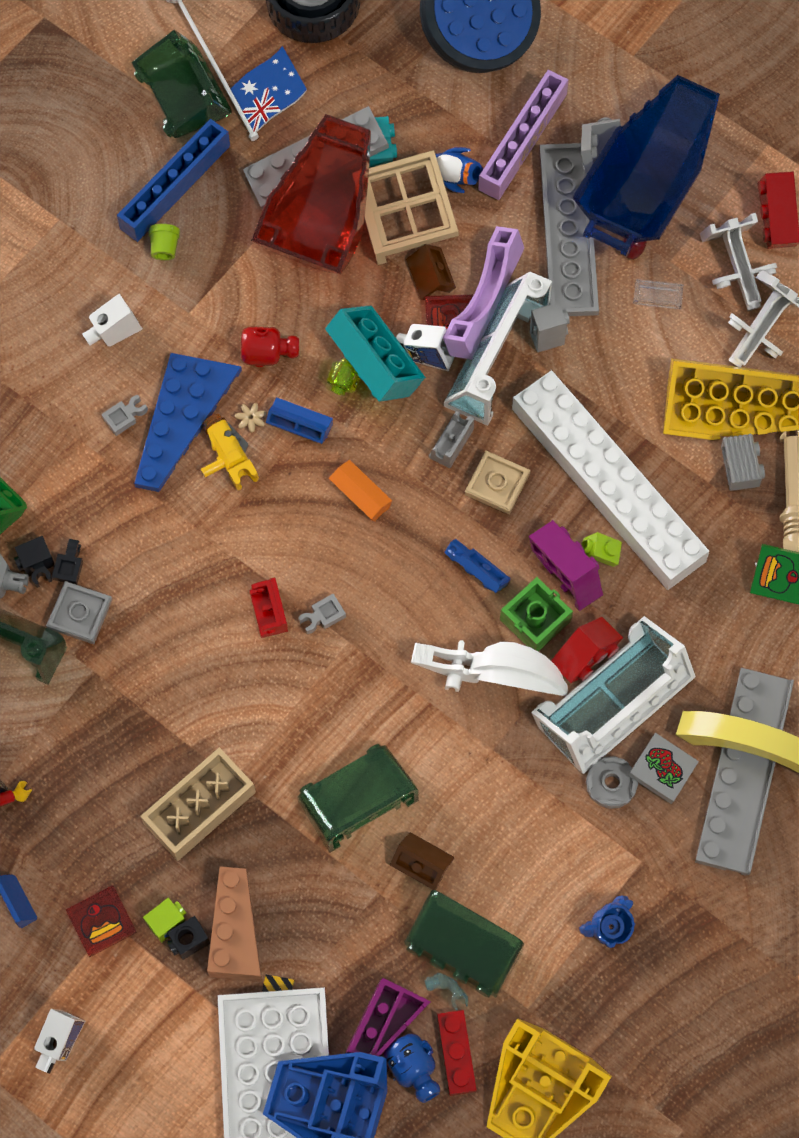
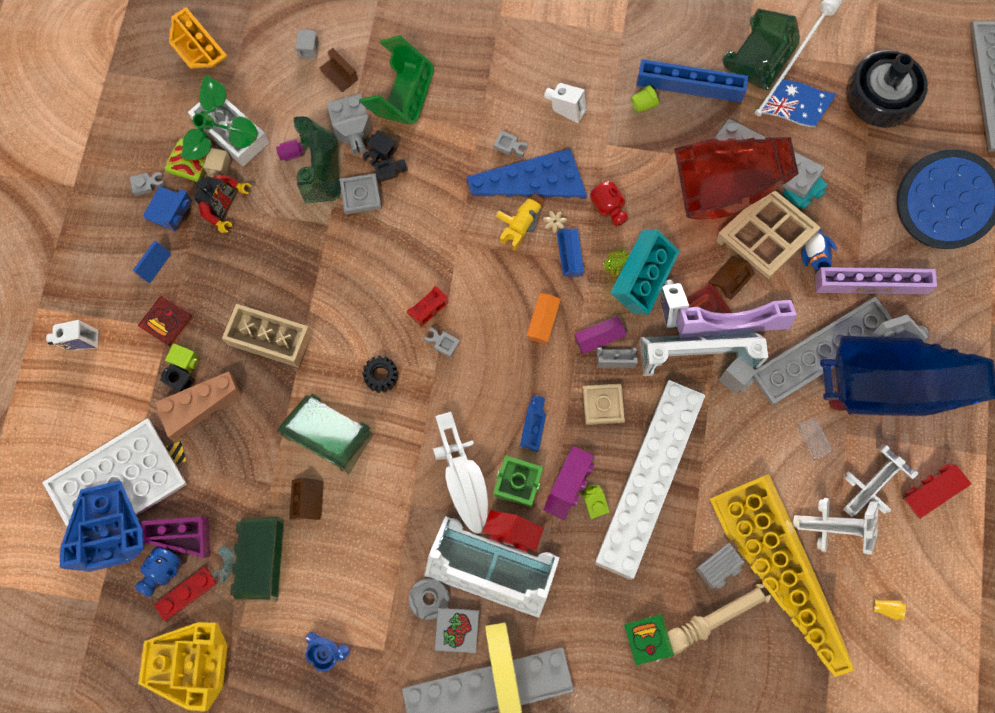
camera: 60 degrees right, 5 degrees up
none -> black tyre [362,356,398,393]
none -> magenta piece [574,316,627,354]

